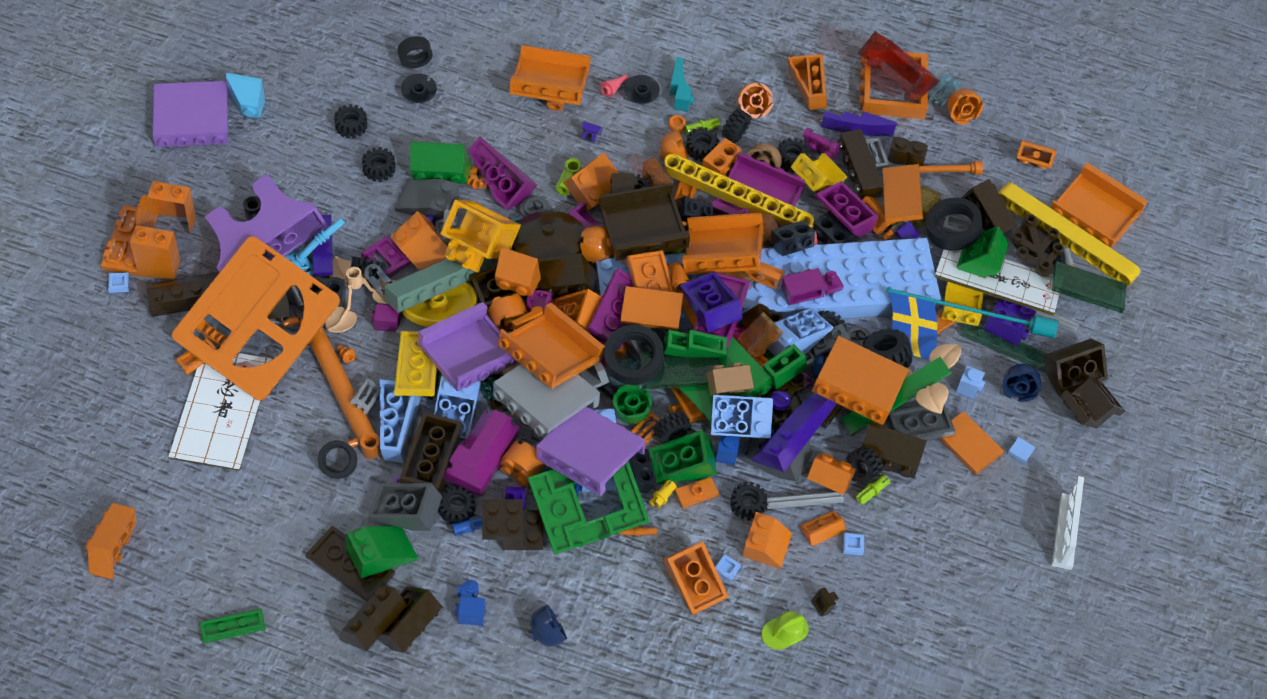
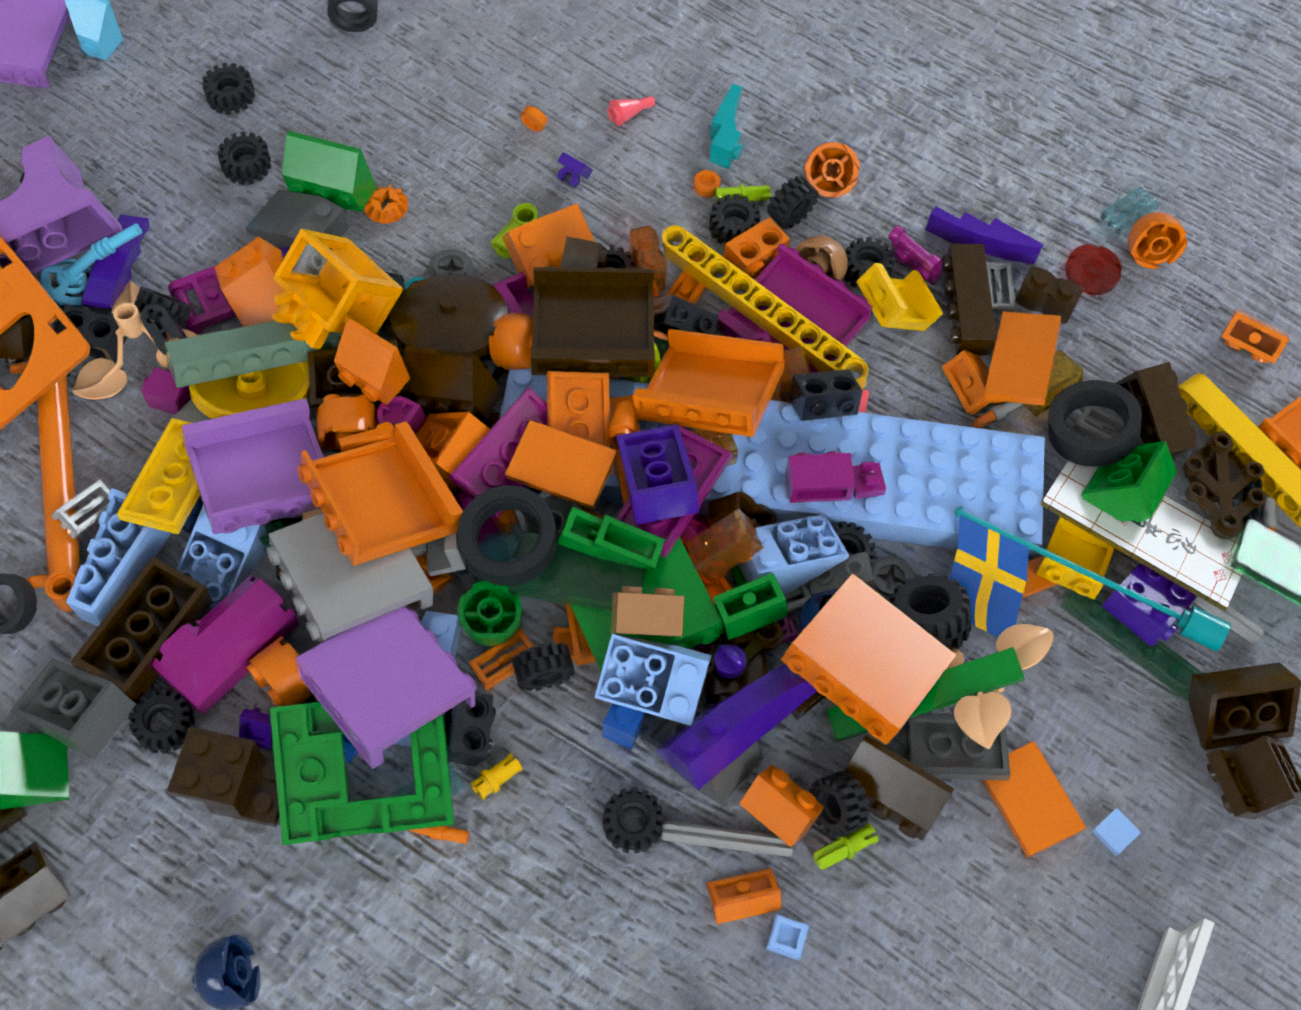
camera: 15 degrees right, 5 degrees up
orange hair [337,345,356,364] -> none
black dish [401,74,437,103] -> none
blue axle [452,516,482,536] -> none
blue brick [455,579,485,626] -> none
magenta wedge [468,136,538,211] -> none
orange panel [509,45,591,105] -> none
black dish [624,75,660,104] -> none
green slope [649,430,717,484] -> none
orange cylinder [658,130,689,166] -> none
orange slope [662,541,729,615] -> none
orange plate [675,477,719,509] -> none
light blue tile [715,554,741,582] -> none
orange panel [742,262,785,290] -> none
orange slope [742,512,792,569] -> none
orange wedge [788,54,827,110] -> none
black brick [813,210,855,244] -> none
magenta slope [815,181,879,238] -> none
clear red windscreen [857,31,940,101] -> none
orange window [859,48,928,120] -> none
dark purple tile [894,221,920,240] -> none
orange piece [919,161,983,175] -> none
light blue brick [956,366,986,399] -> none
dark blue cylinder [1002,363,1042,402] -> none
none -> clear red tile [1065,244,1122,295]

